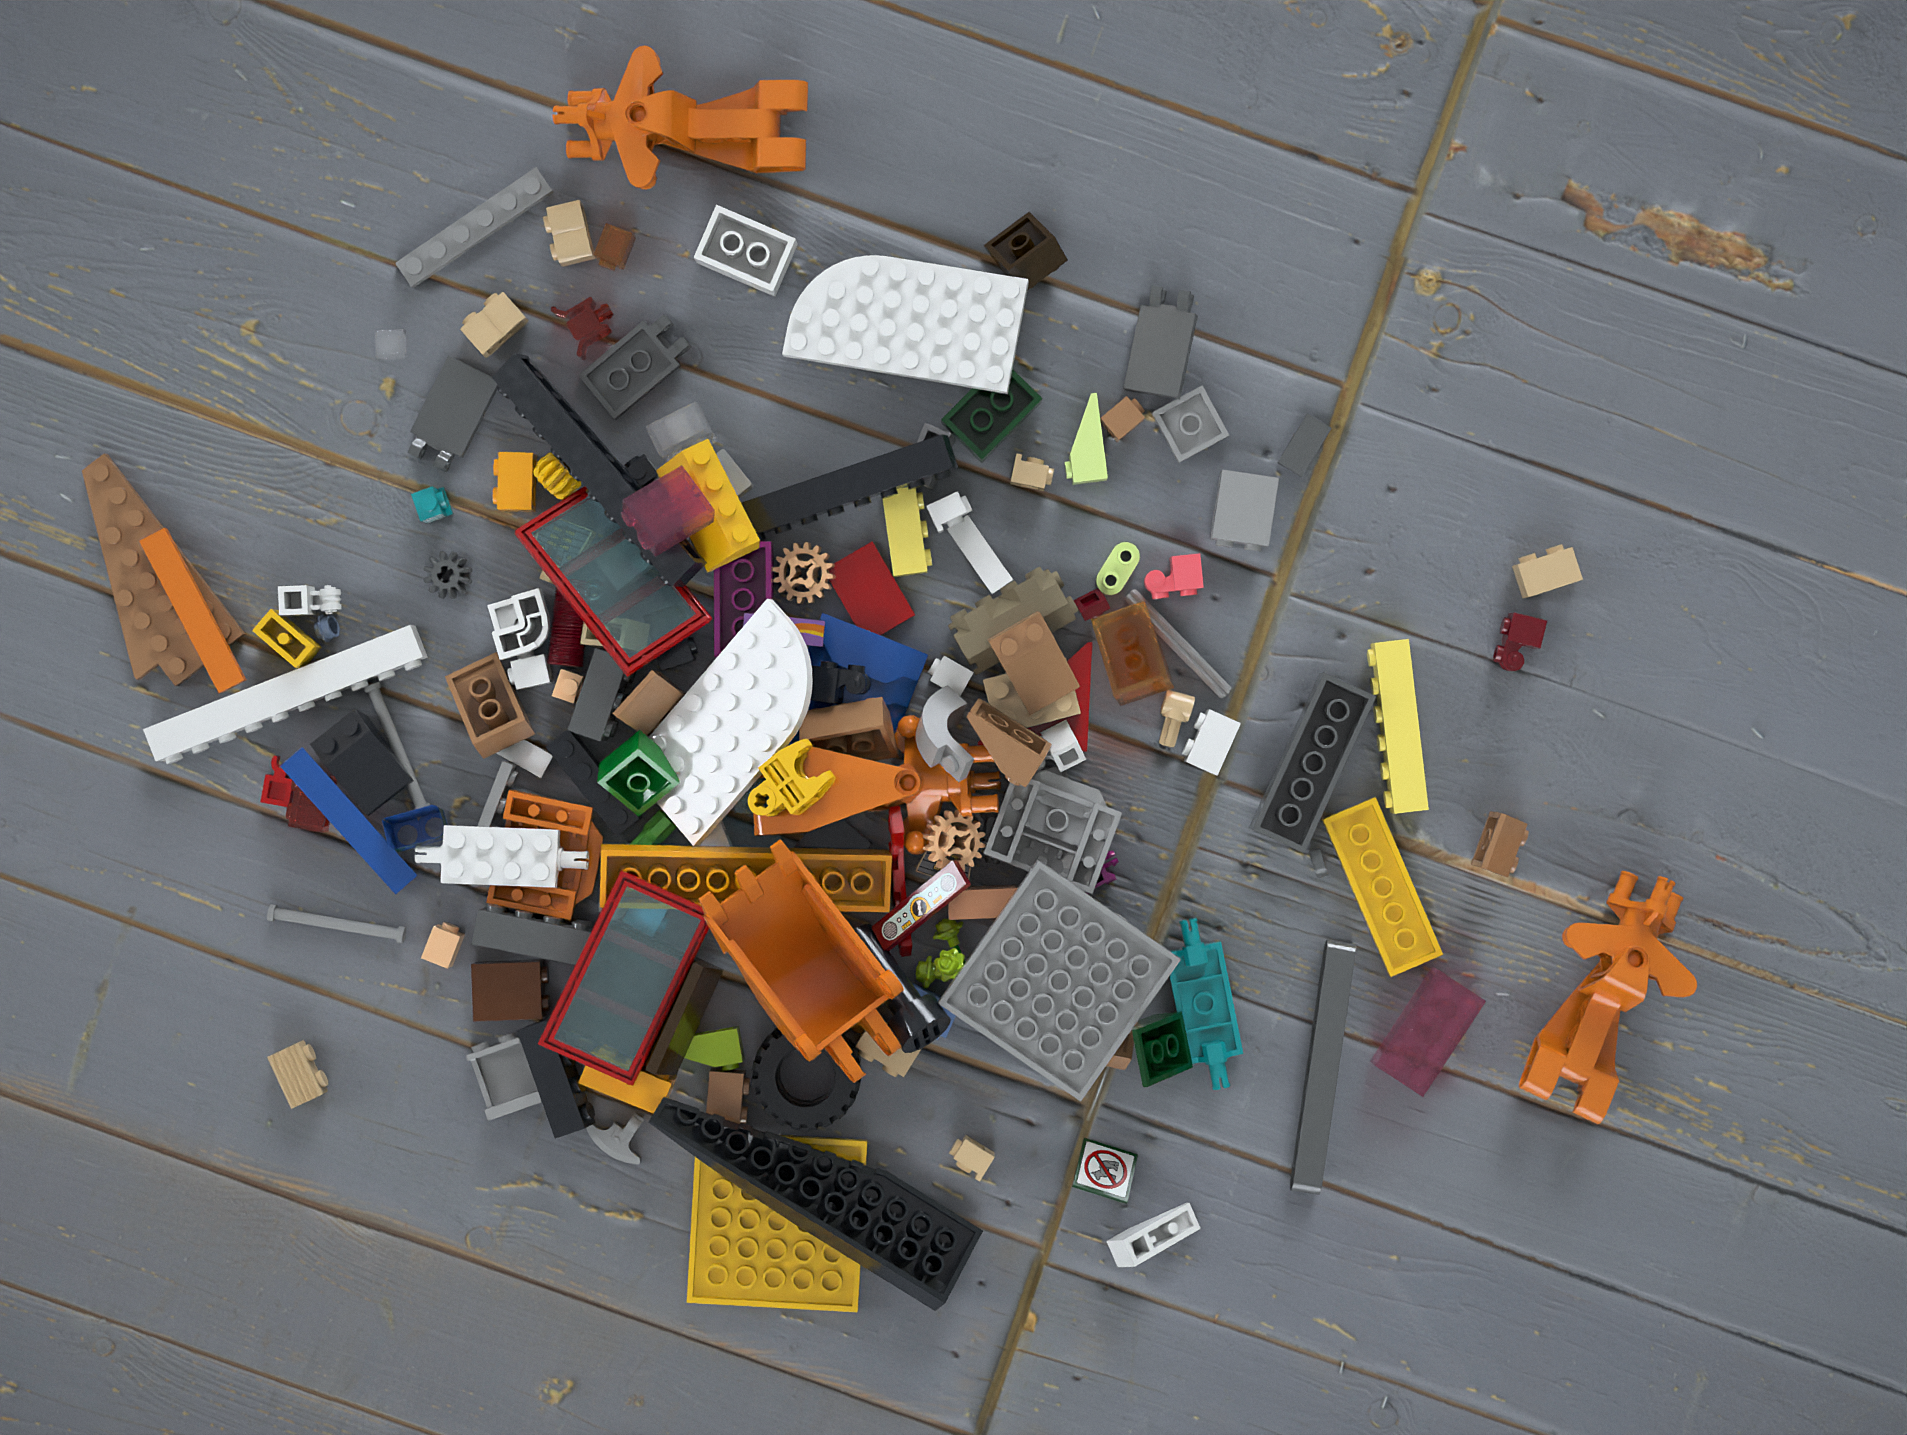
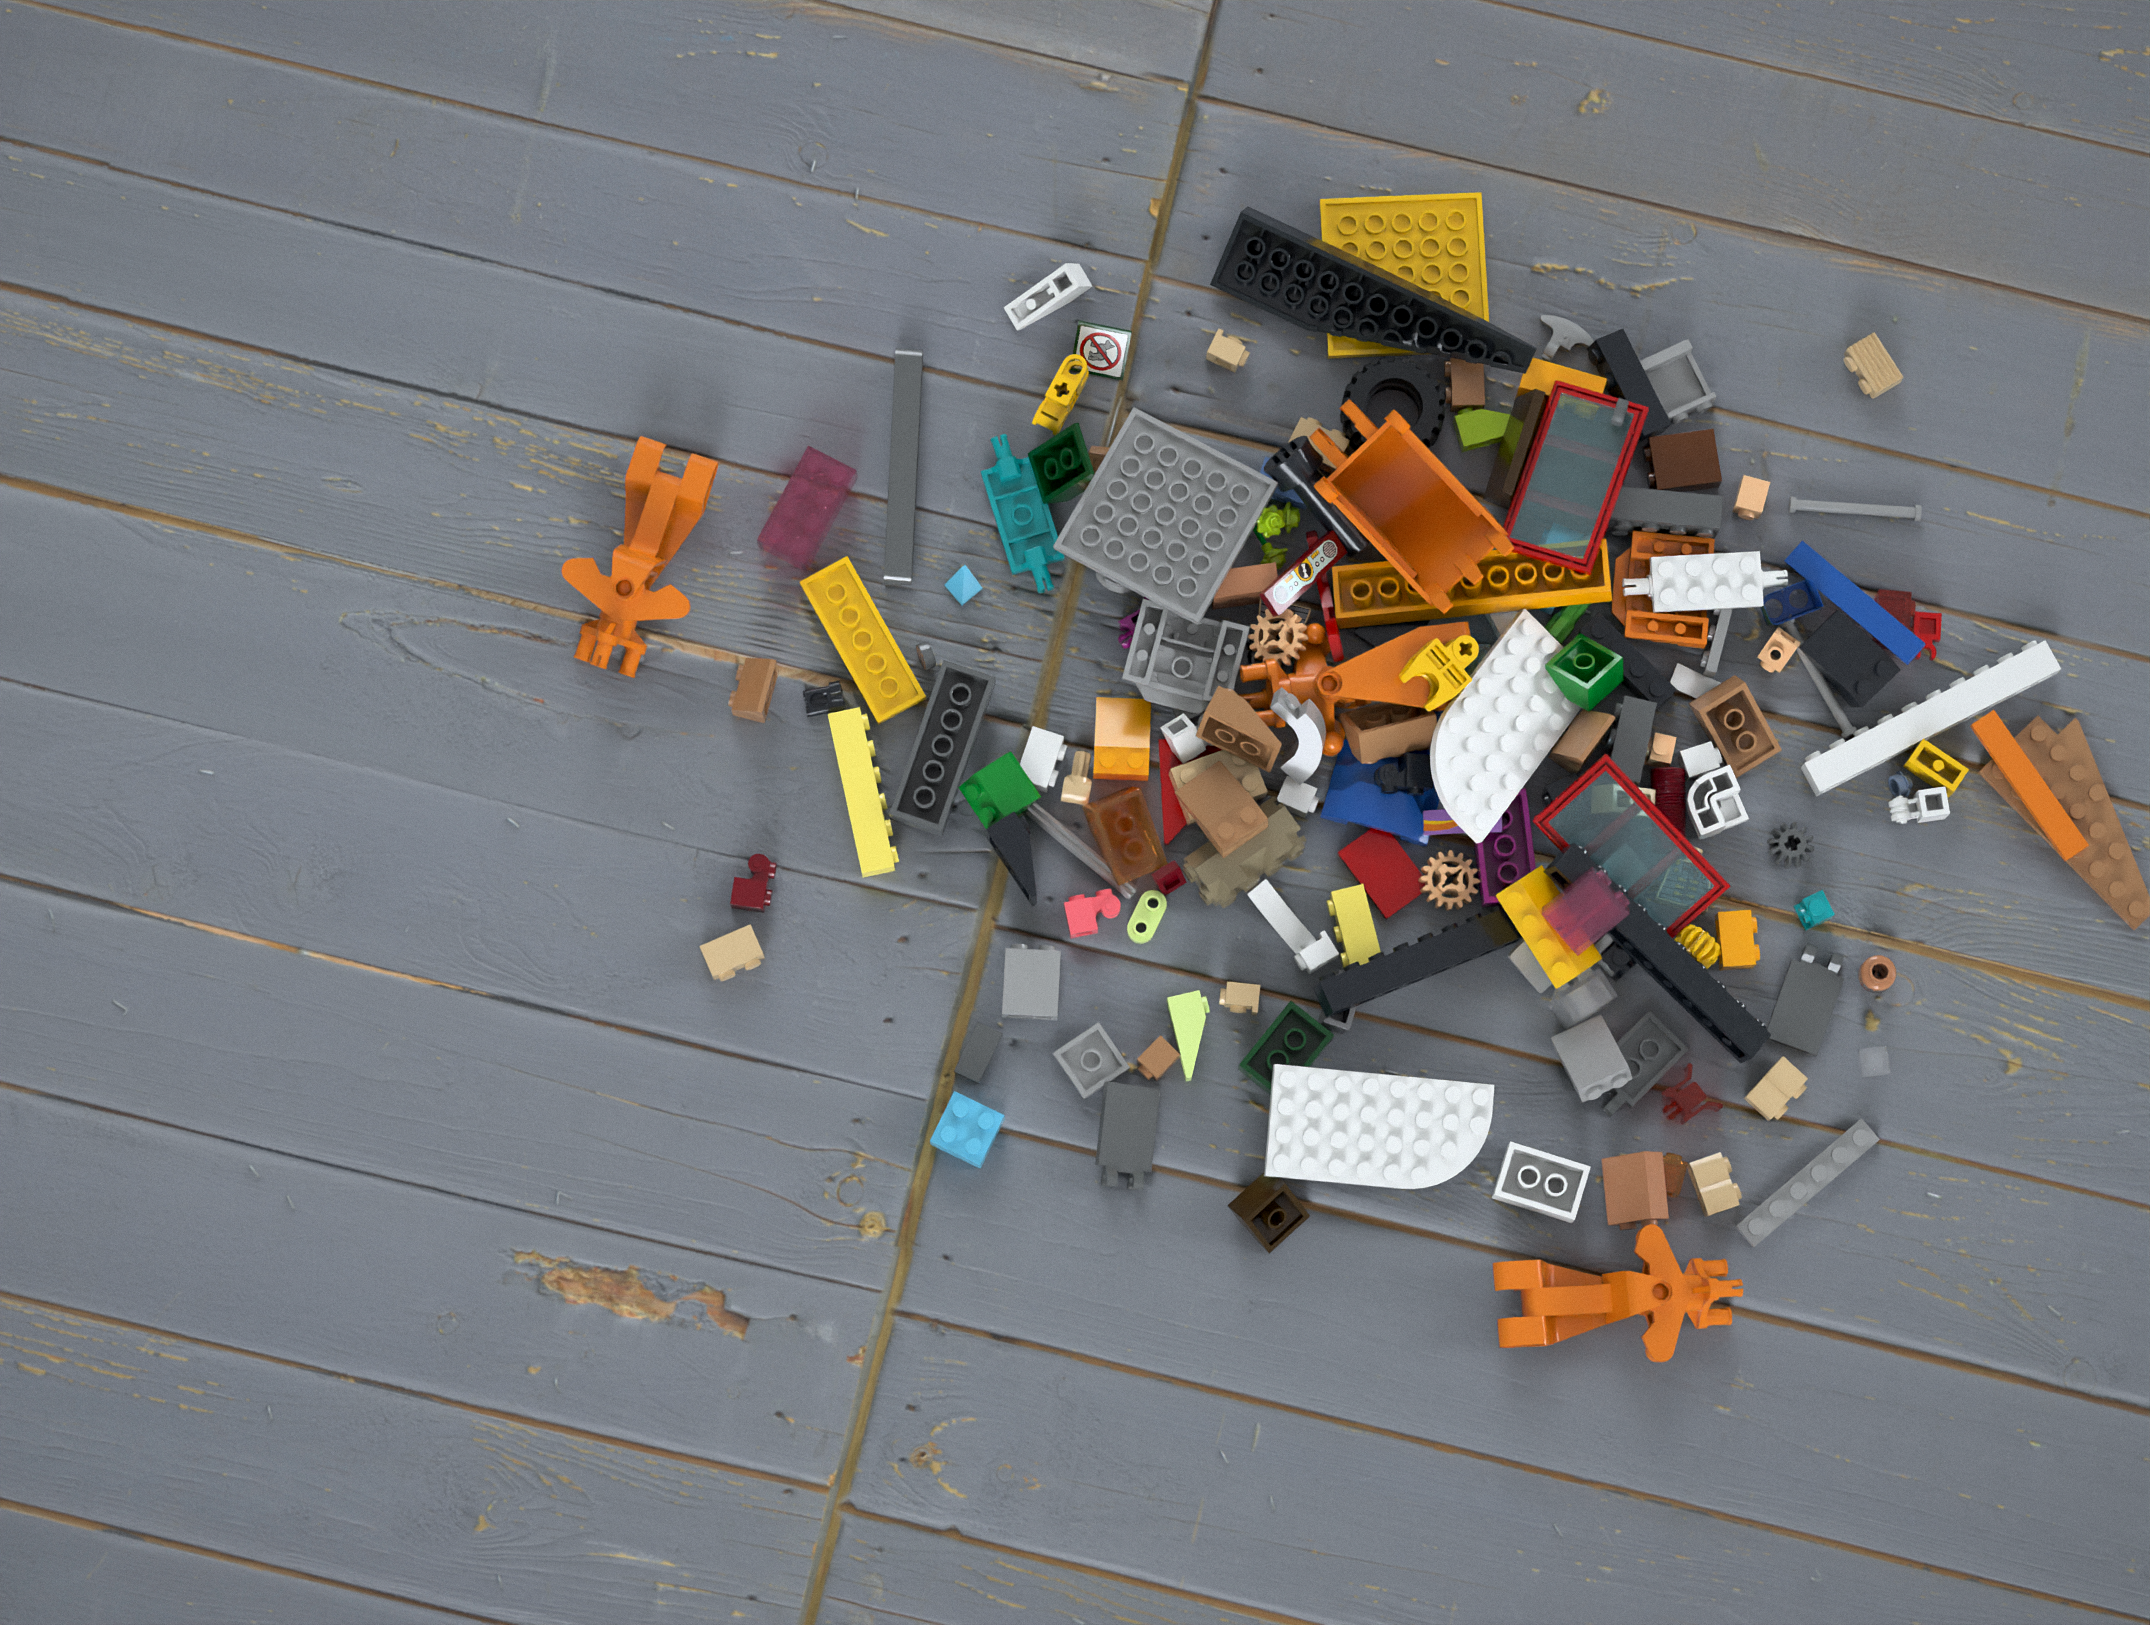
camera: 170 degrees right, 10 degrees down
none -> black piece [803,680,846,717]
none -> medium azure brick [930,1091,1005,1169]
none -> medium azure slope [944,565,983,606]
none -> green slope [958,751,1041,829]
none -> black slope [986,812,1037,906]
none -> yellow piece [1032,354,1089,436]
none -> light orange slope [1093,697,1151,781]
none -> light grey brick [1551,1014,1632,1103]
none -> nougat brick [1602,1151,1669,1230]
none -> dark grey tile [1611,398,1629,427]
none -> light nougat brick [1757,627,1801,673]
none -> nougat head [1858,955,1896,993]

